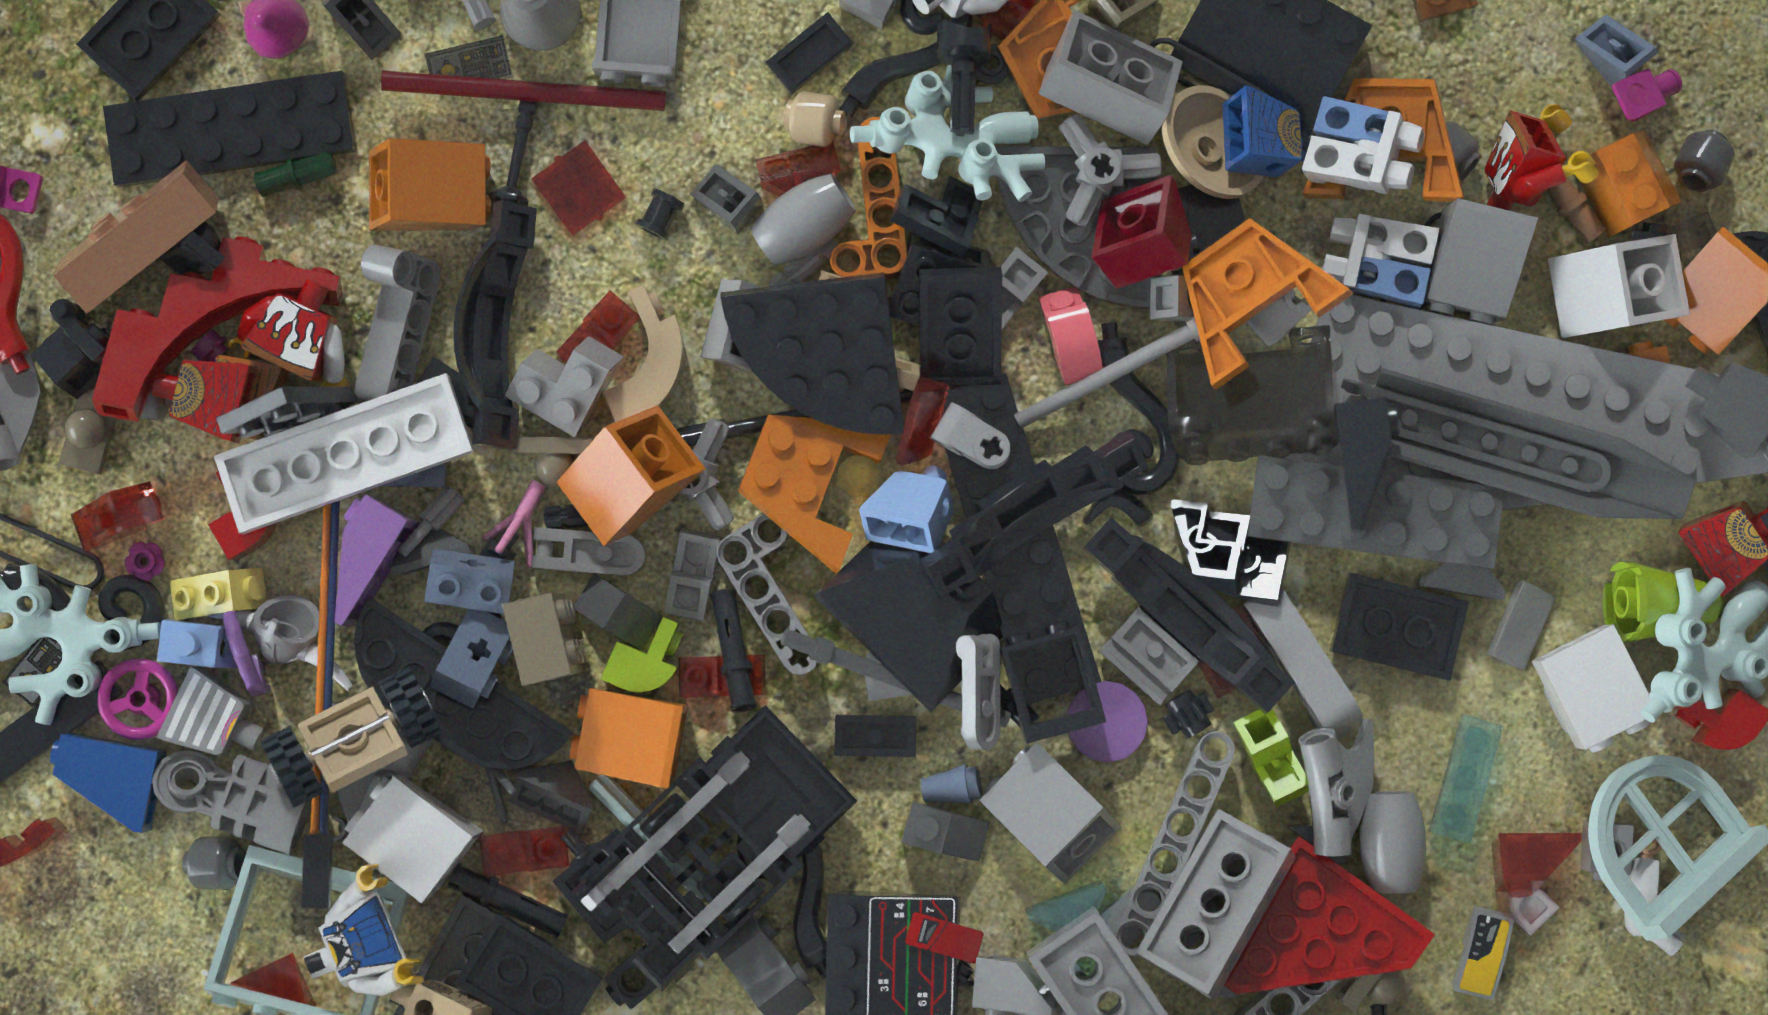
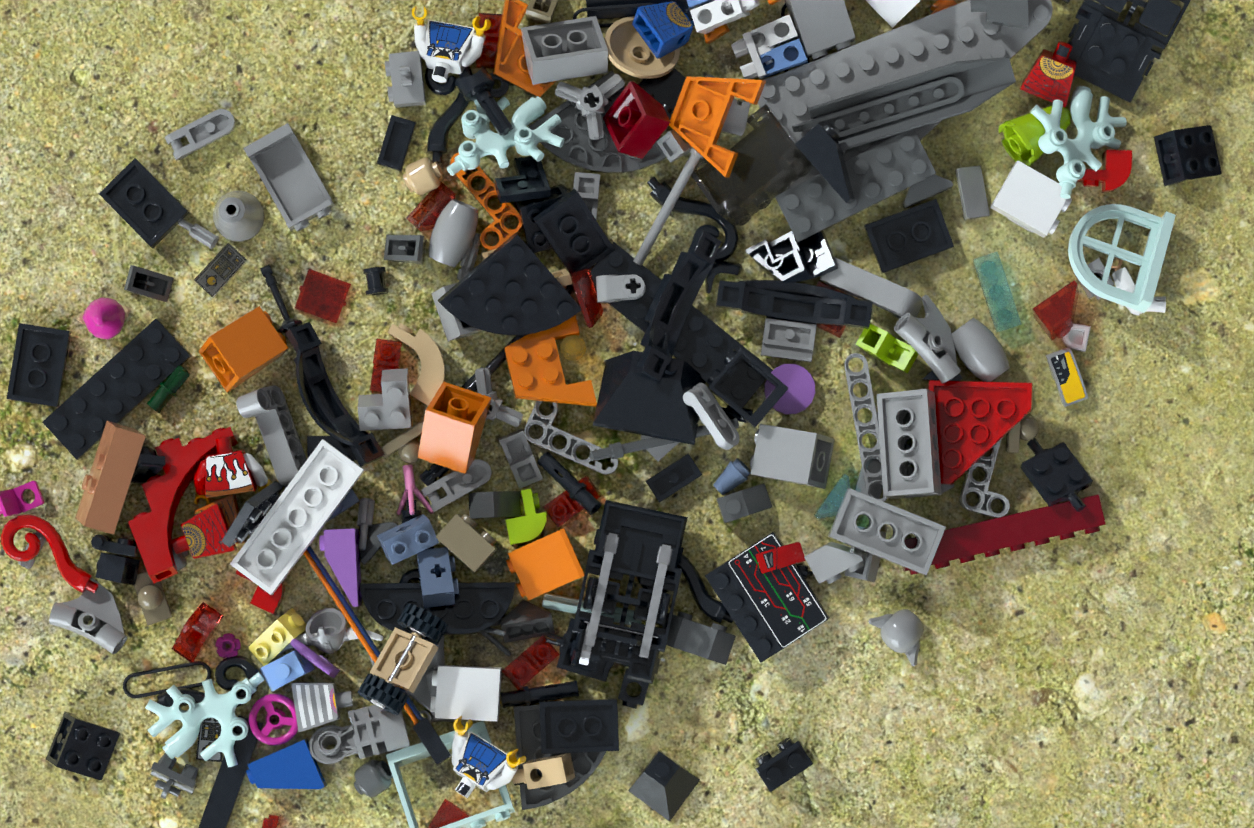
camera: 35 degrees left, 0 degrees up
magenta plate [191,329,228,362] -> none
dark red piece [381,70,666,111] -> none
light blue torso [859,465,953,553] -> none
coral brick [1038,287,1103,385] -> none
black gear [1162,689,1214,739] -> none

